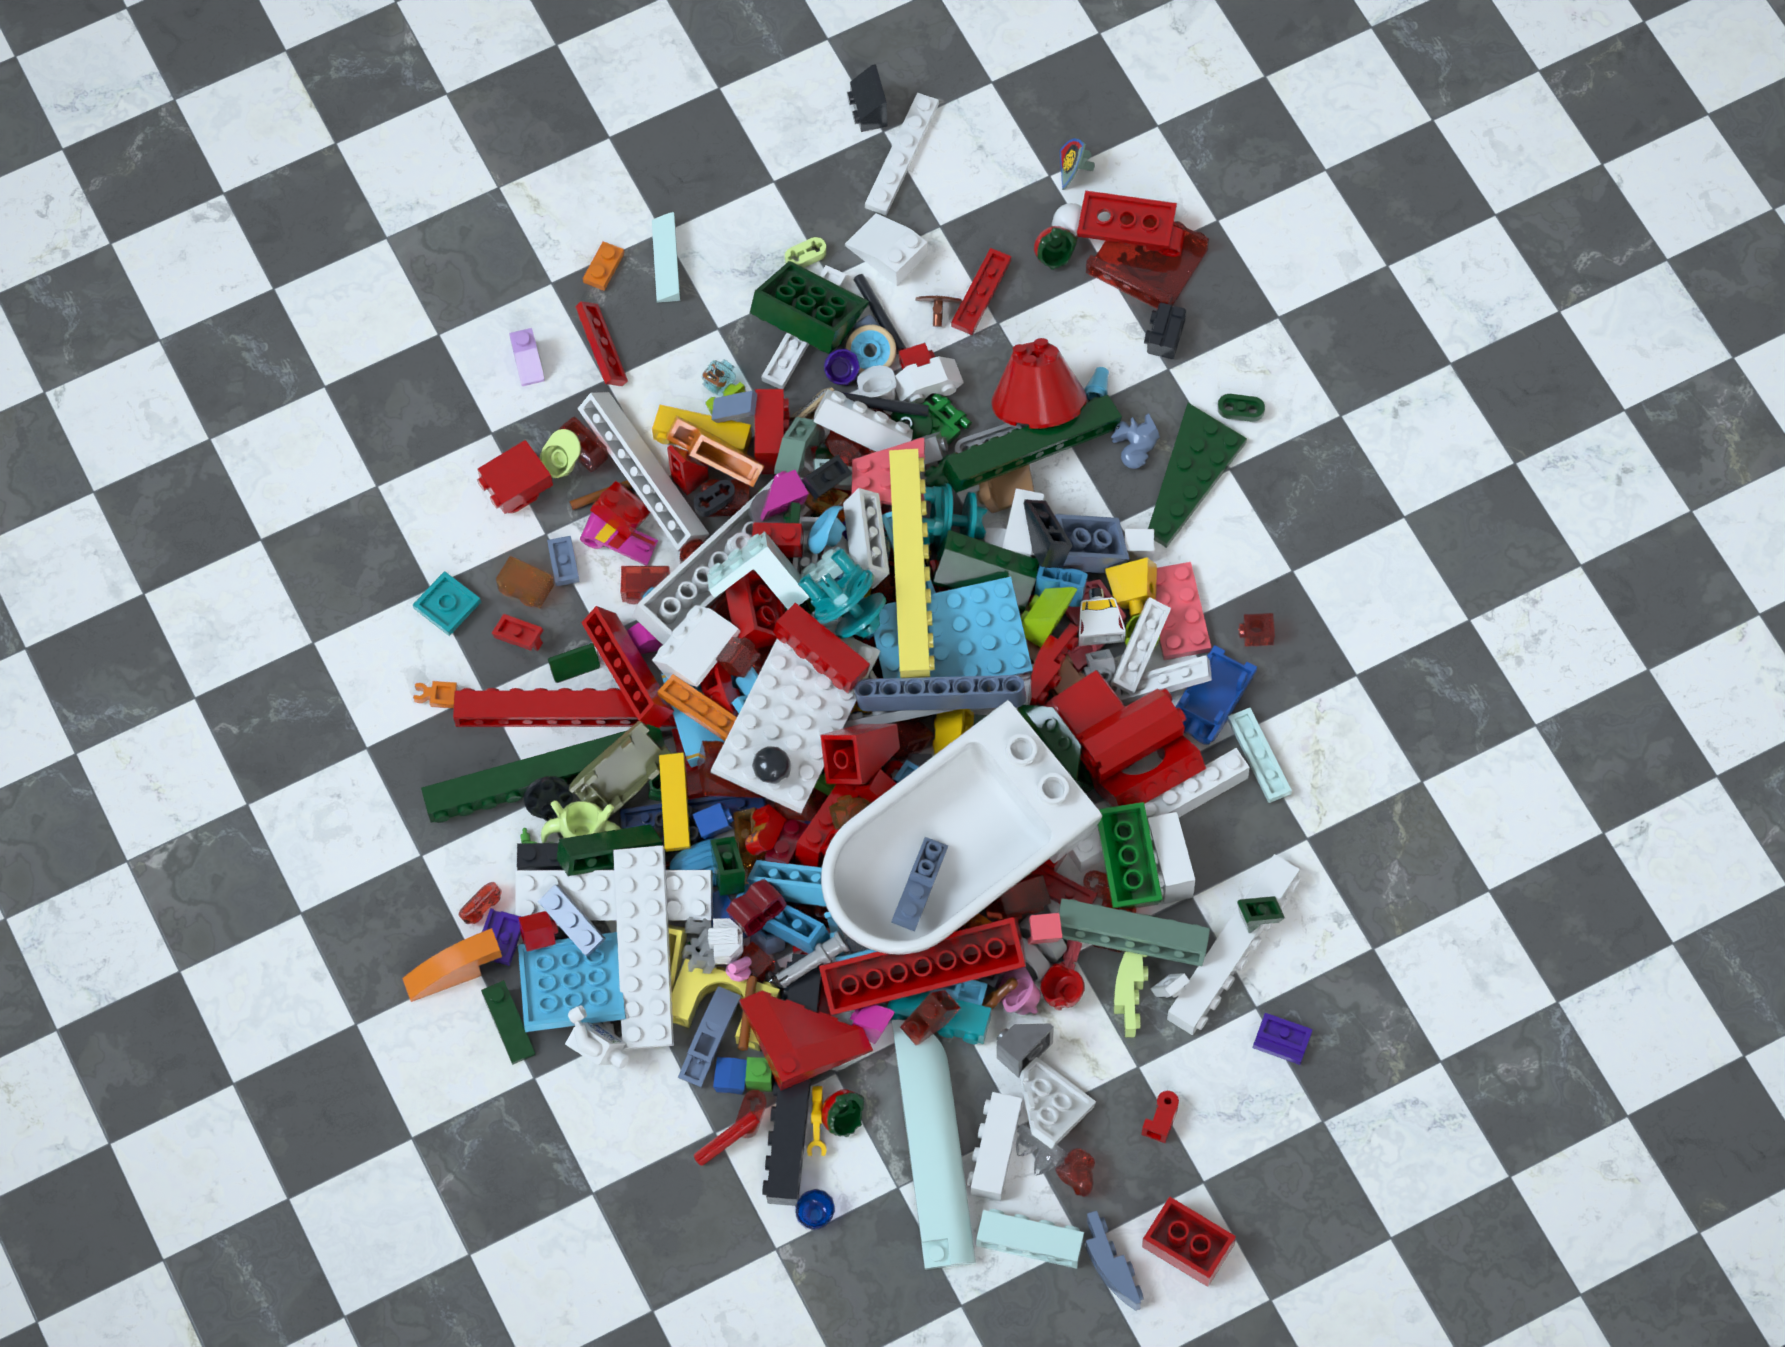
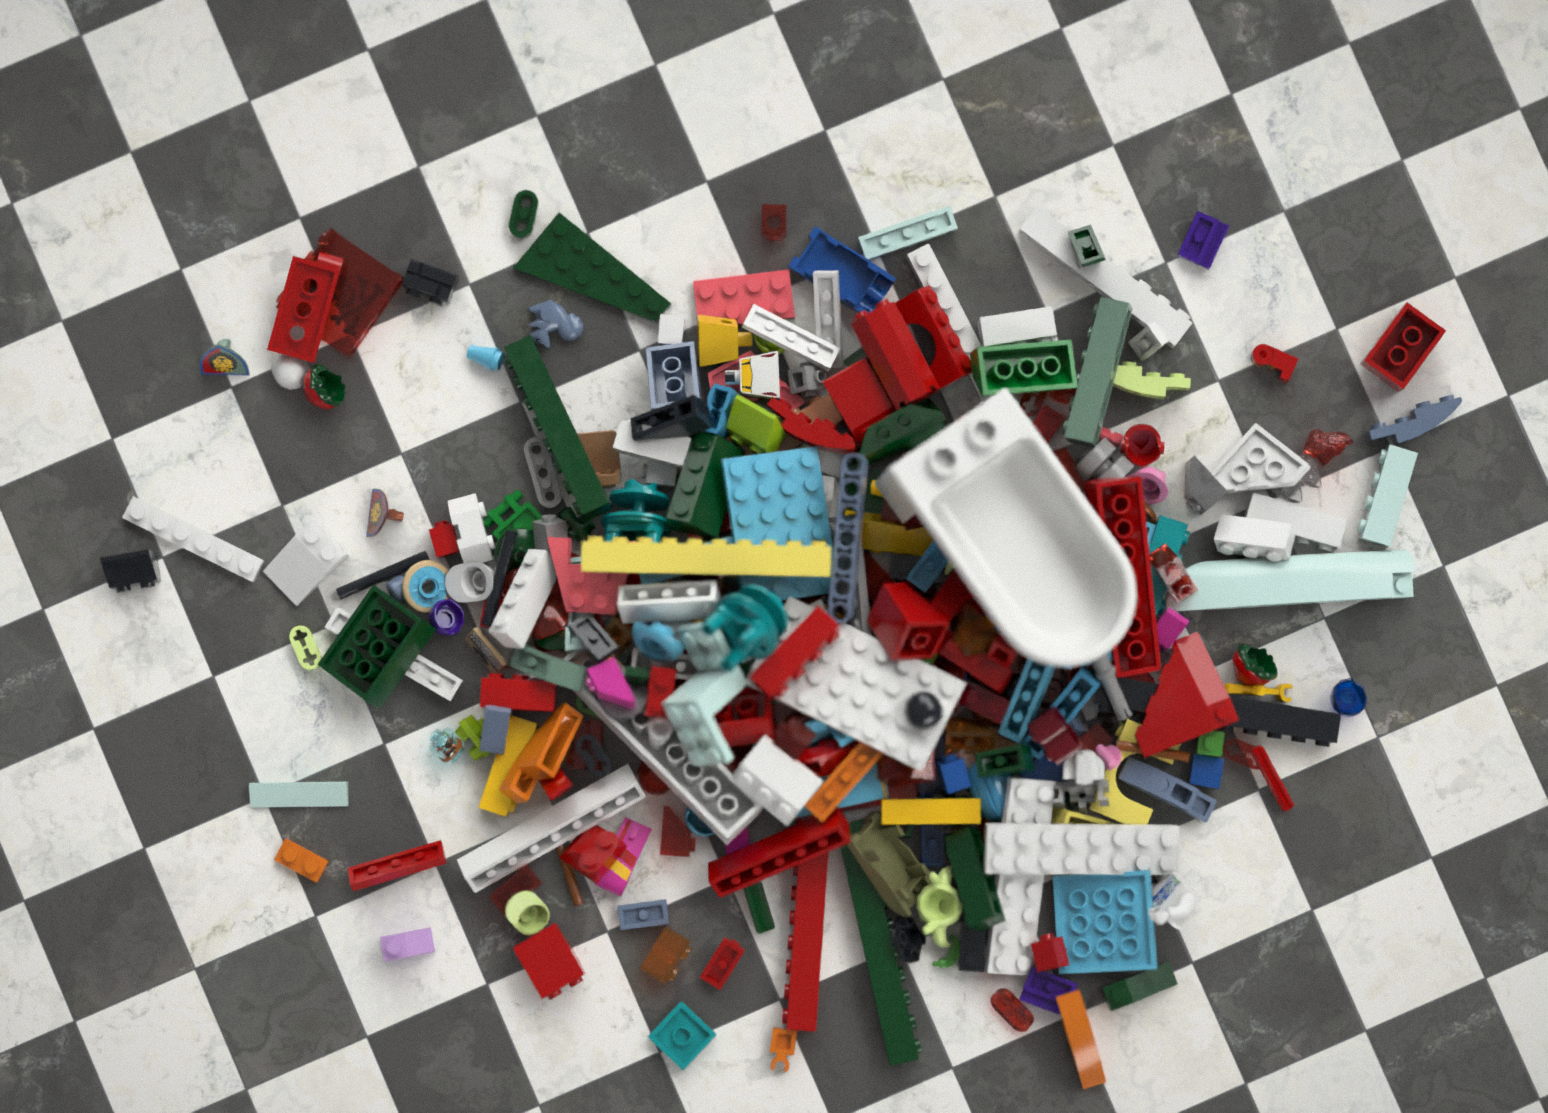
camera: 85 degrees left, 20 degrees up
plate [538,884,606,956] -> none
red leg [745,804,786,855] -> none
sand blue slope [891,837,948,932] -> none
red plate [951,248,1011,335] -> none
red cone [991,338,1087,429] -> none
coral panel [1027,913,1062,945] -> none
none -> white brick [1214,514,1295,562]

